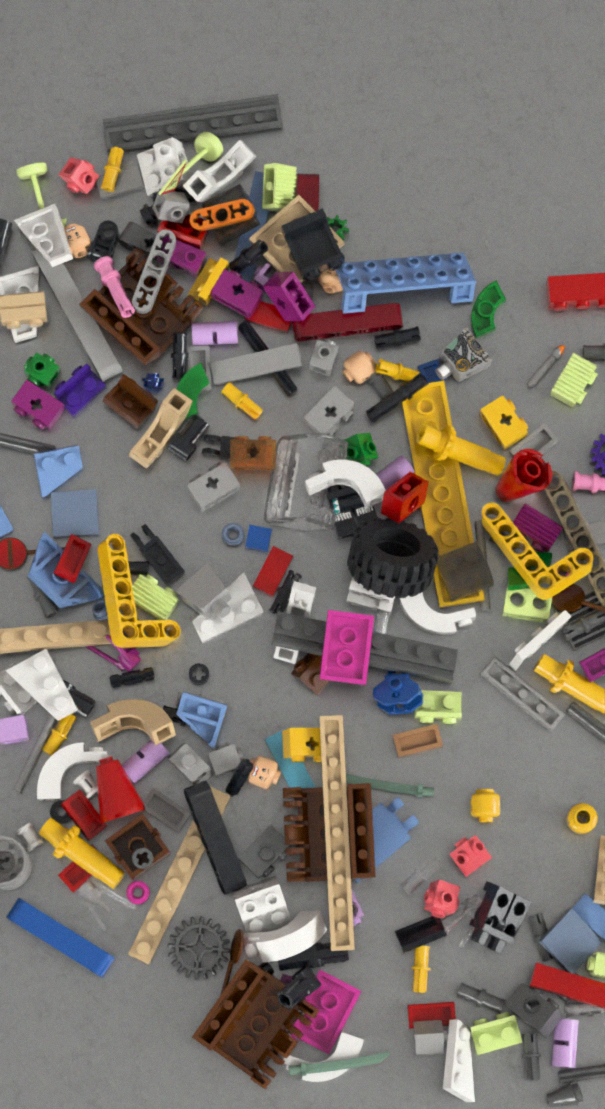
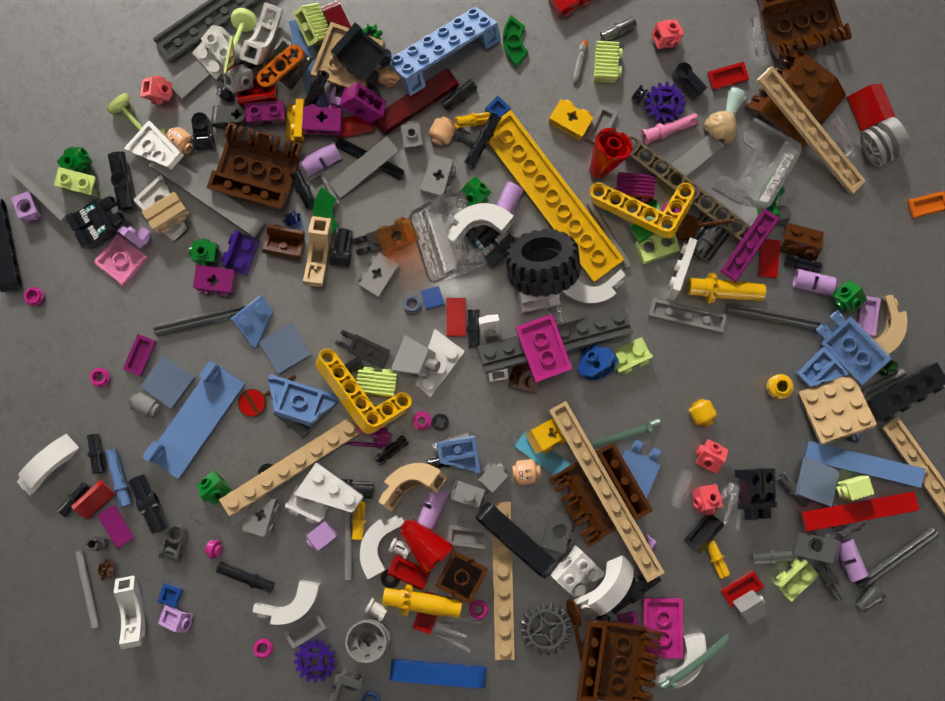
camera: 25 degrees left, 5 degrees up
red tile [53,534,92,583] -> none
sand blue plate [92,599,108,621] -> none
bright pink pin [94,256,135,318] -> none
yellow axle [101,147,124,192] -> none
light grey beam [132,230,176,314] -> none
dark grey bush [132,848,153,869] -> none
yellow axle [221,382,263,419] -> none
black axle [225,759,253,797] -> none
black piece [277,965,322,1009] -> none
red brick [380,472,429,523] -> none
medium nougat tile [392,724,443,758] -> none
yellow gear [416,424,506,476] -> none
torso [435,327,493,382] -> none
clear smoke brick [436,541,494,603] -> none
white wing [443,1019,475,1102] -> none
none -> dark pink plate [412,411,431,431]
none -> black bush [631,85,648,104]

